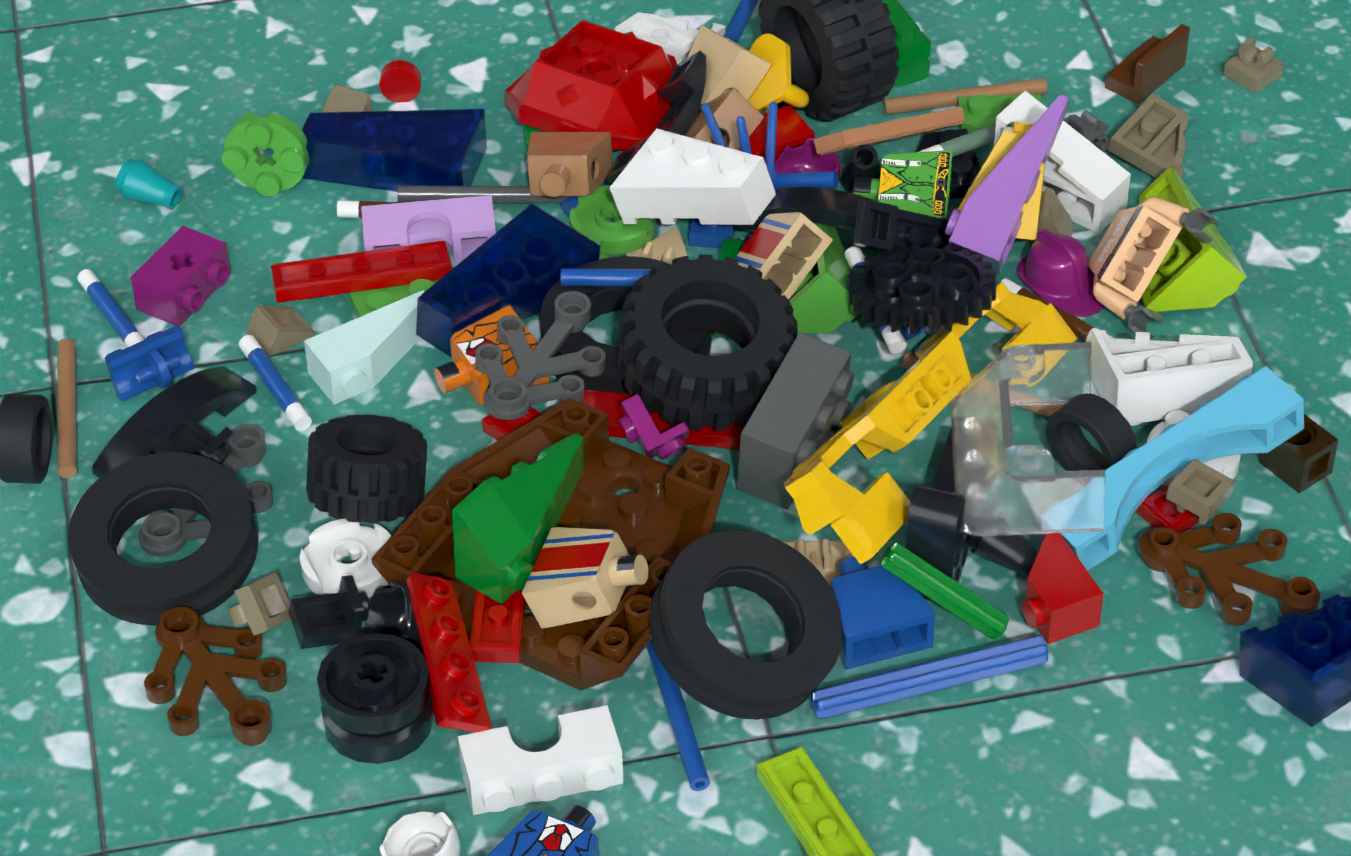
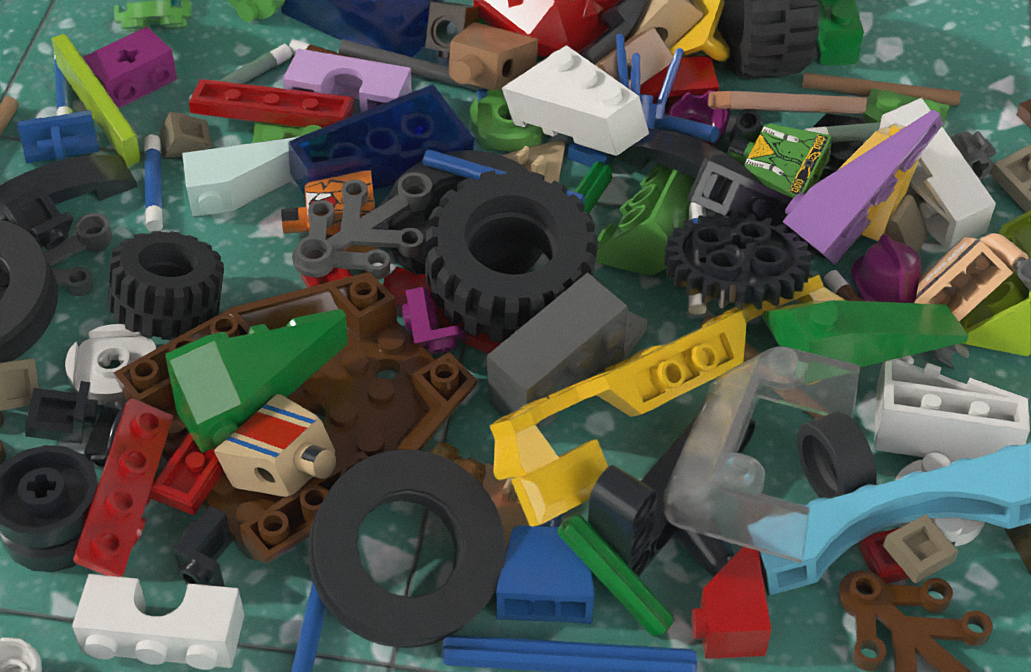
camera: 20 degrees right, 5 degrees up
tan torso [734,212,833,299] -> none
none -> lime tile [51,33,141,167]
none -> bright green plate [113,0,192,32]
none -> black bracket [173,506,232,587]
none -> sand green bar [189,44,292,98]
none -> dark brown brick [425,1,480,59]
none -> green wedge [762,300,969,381]

